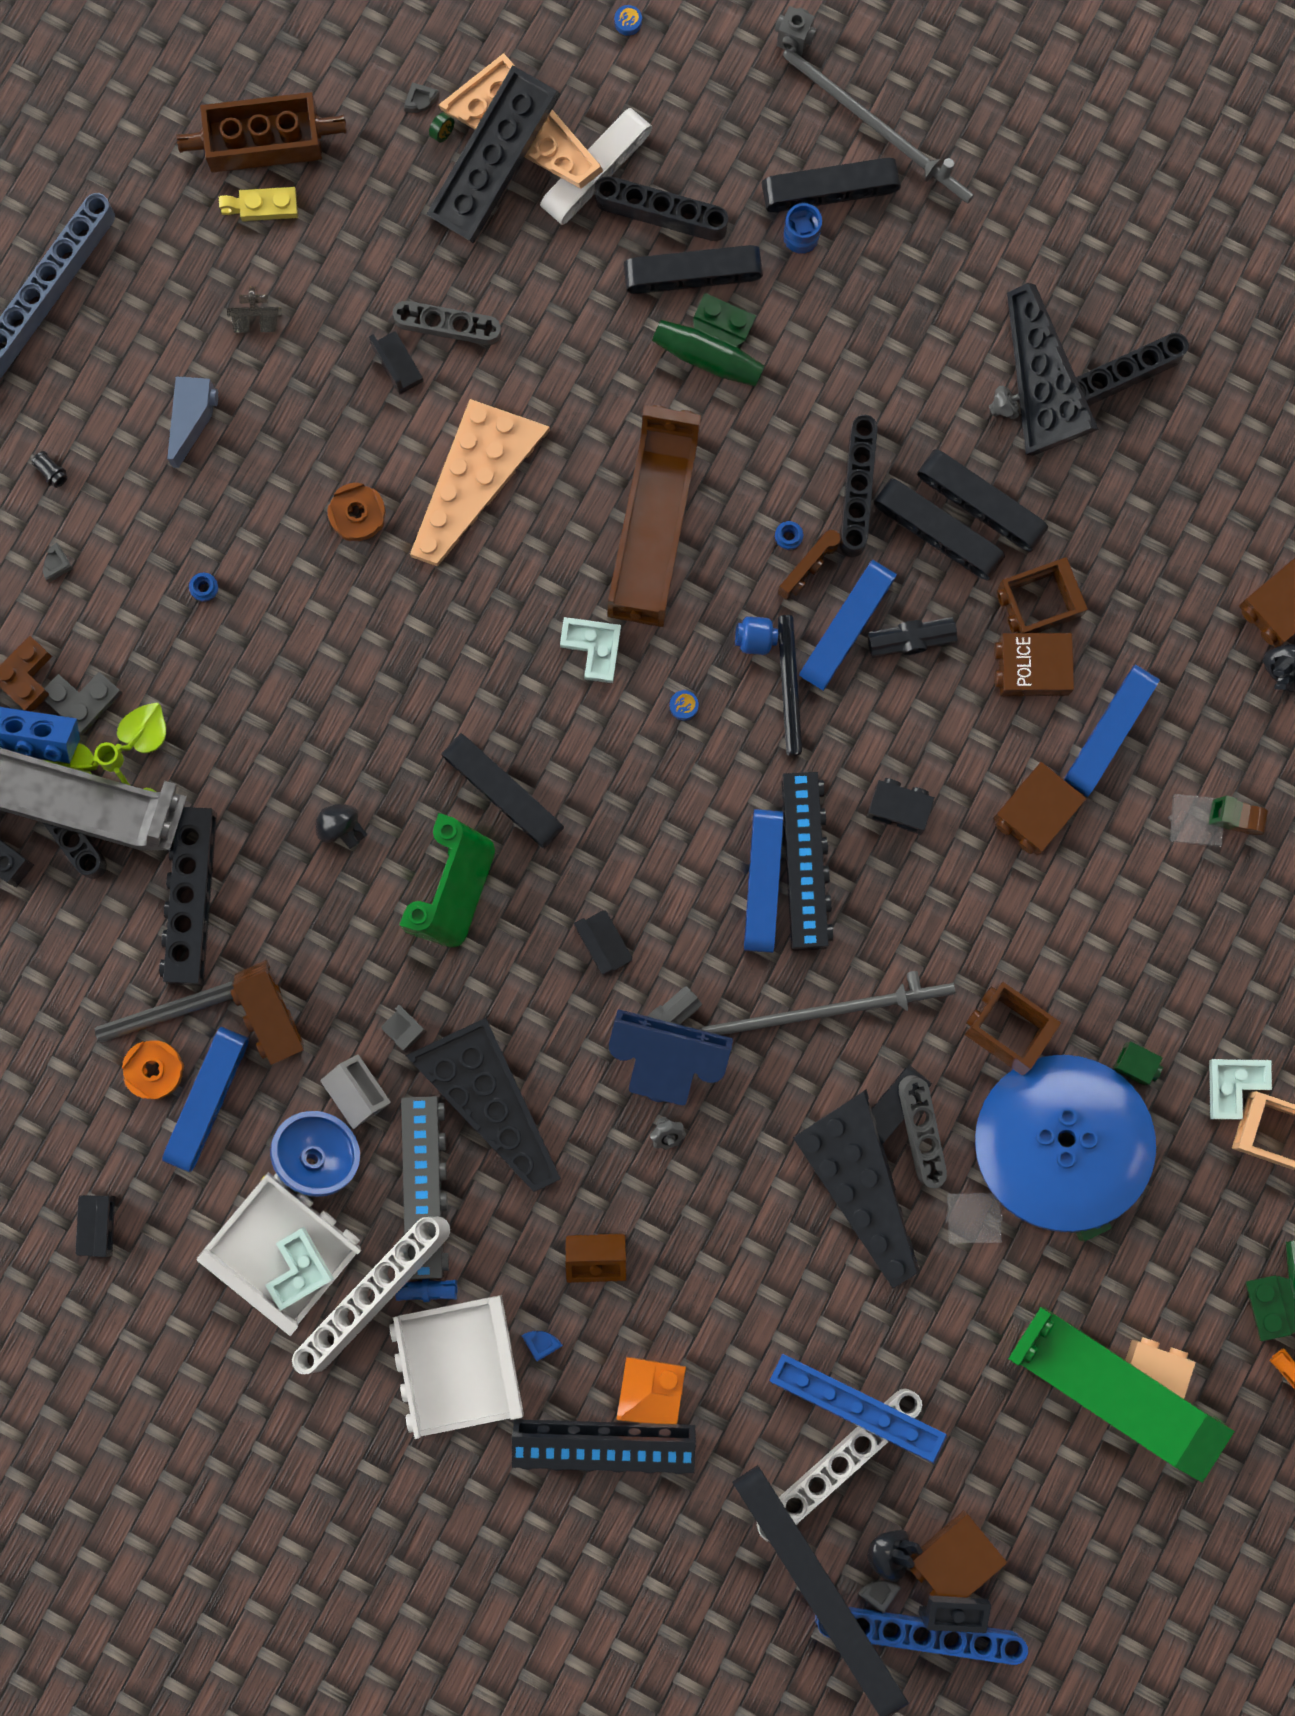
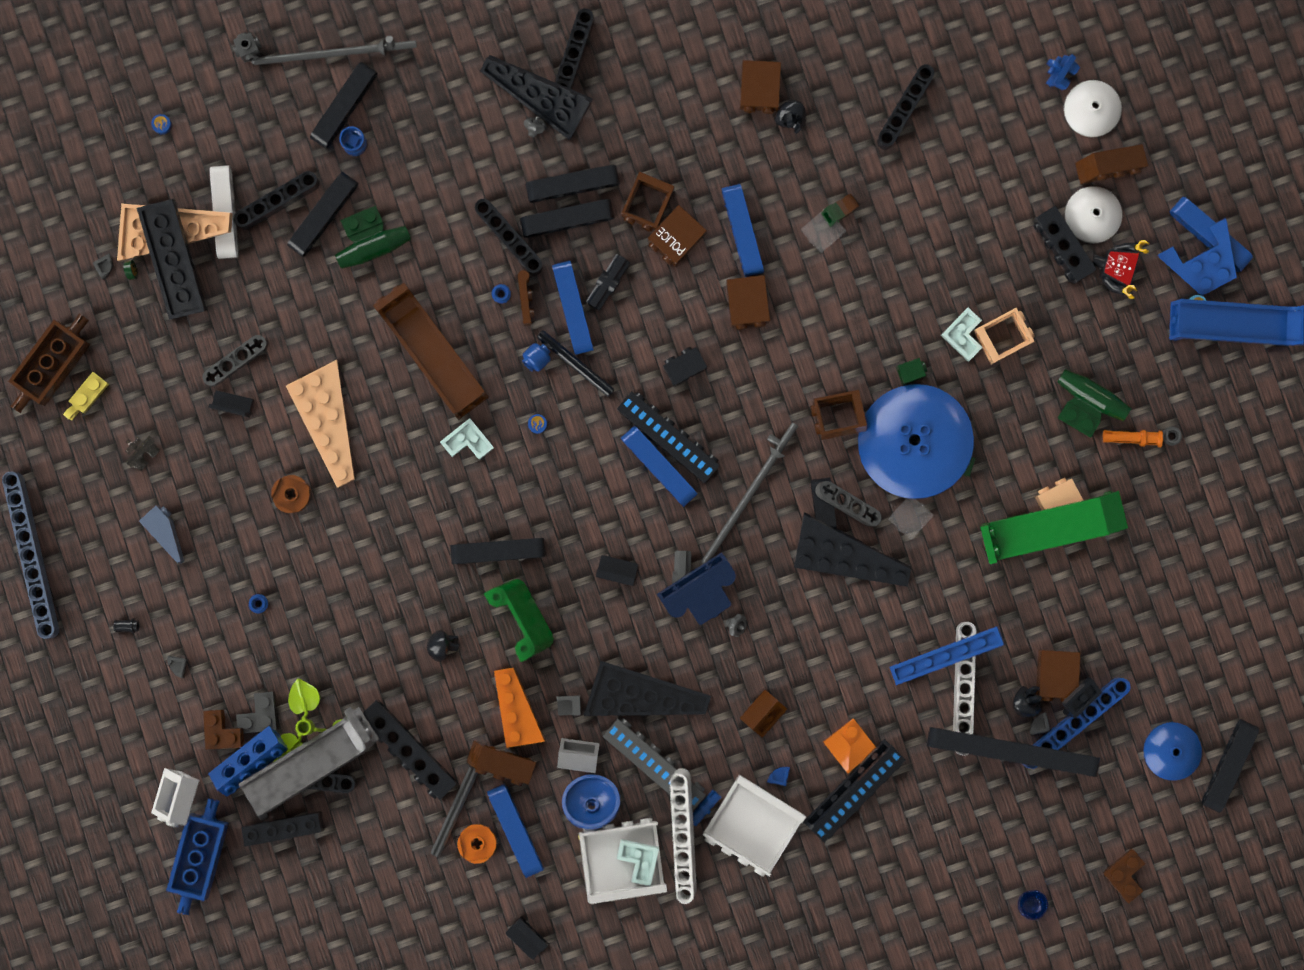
camera: 45 degrees left, 5 degrees up
none -> orange wedge [494,667,546,748]

